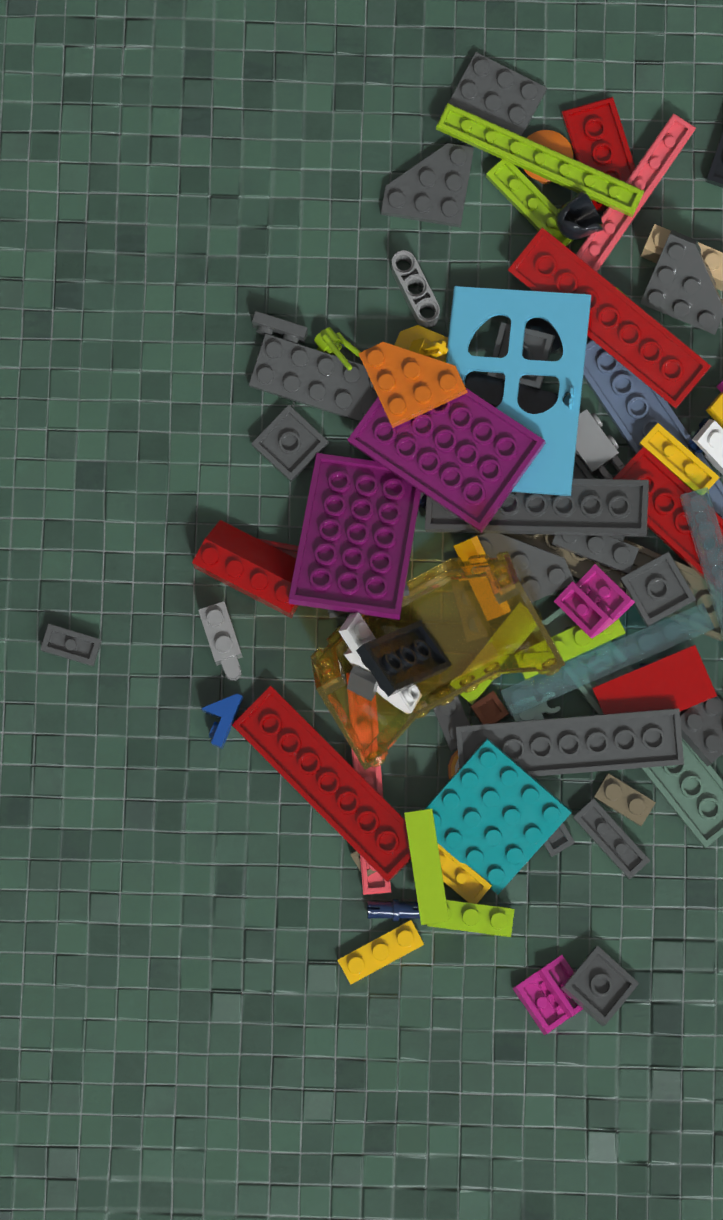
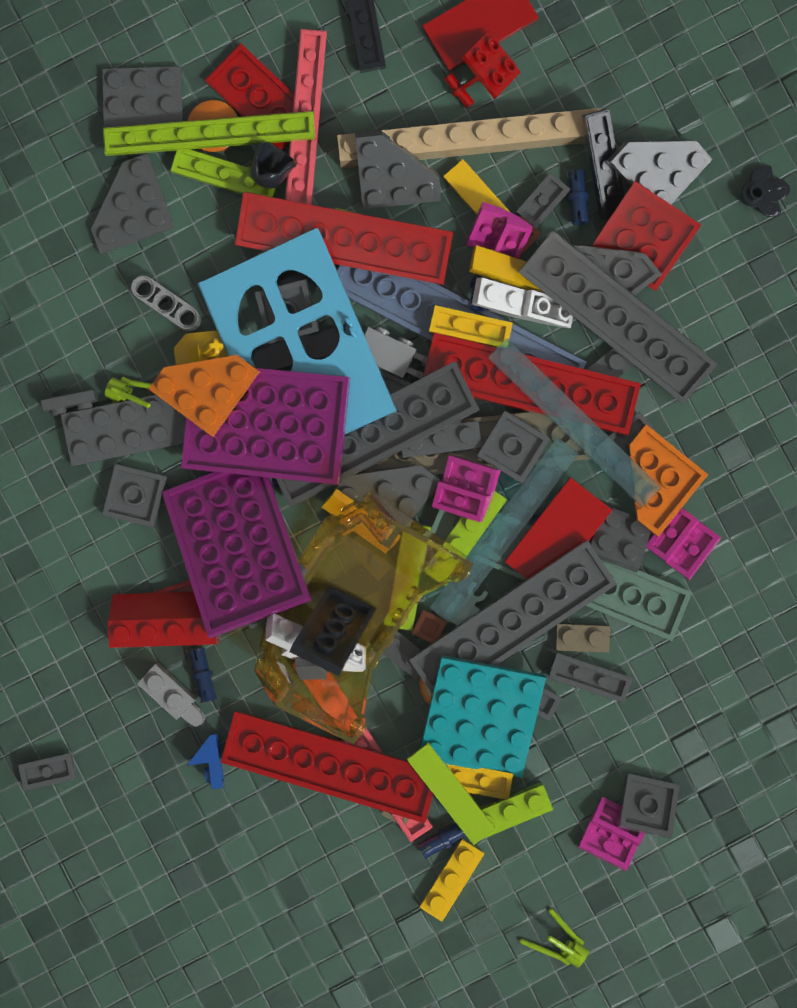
camera: 30 degrees left, 5 degrees up
none -> dark blue pin [188,647,217,703]
none -> lime plant [519,908,589,968]

